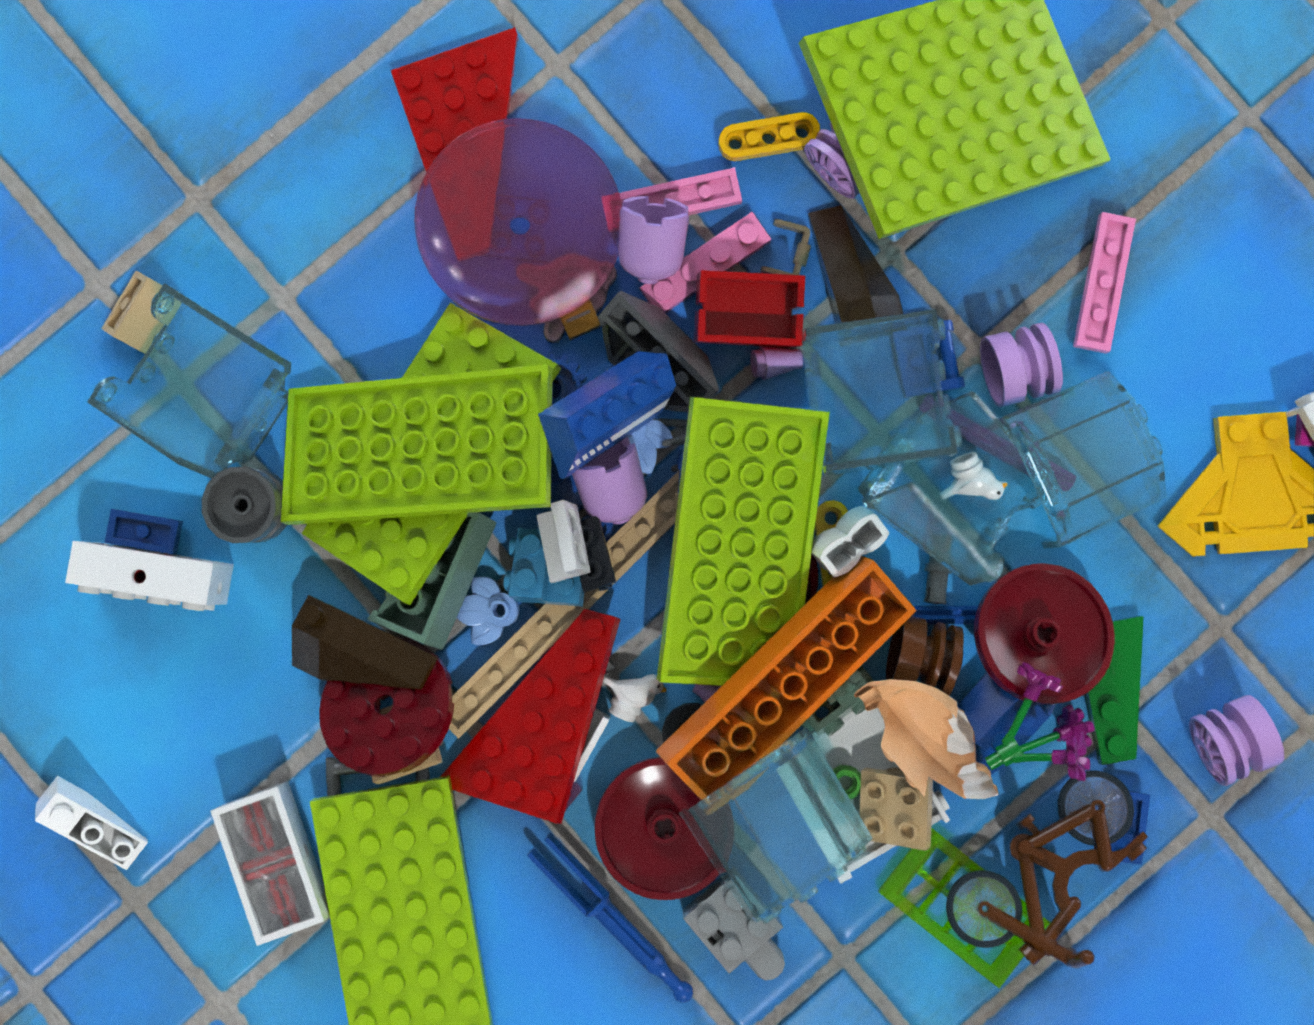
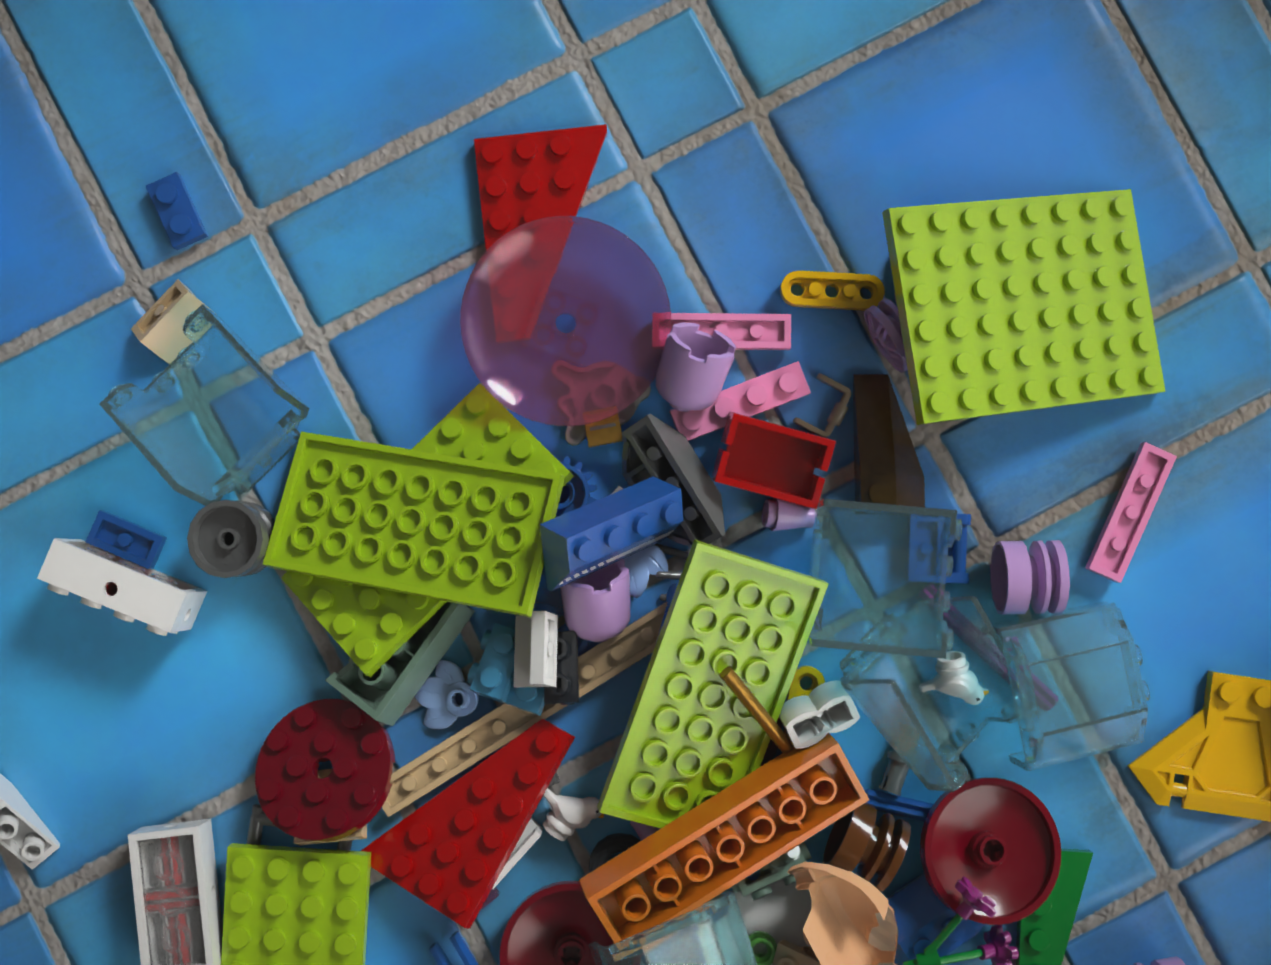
camera: 10 degrees right, 0 degrees up
dark brown wedge [292,595,438,690] -> none
none -> blue plate [146,172,208,250]
none -> pearl gold bar [720,667,794,754]

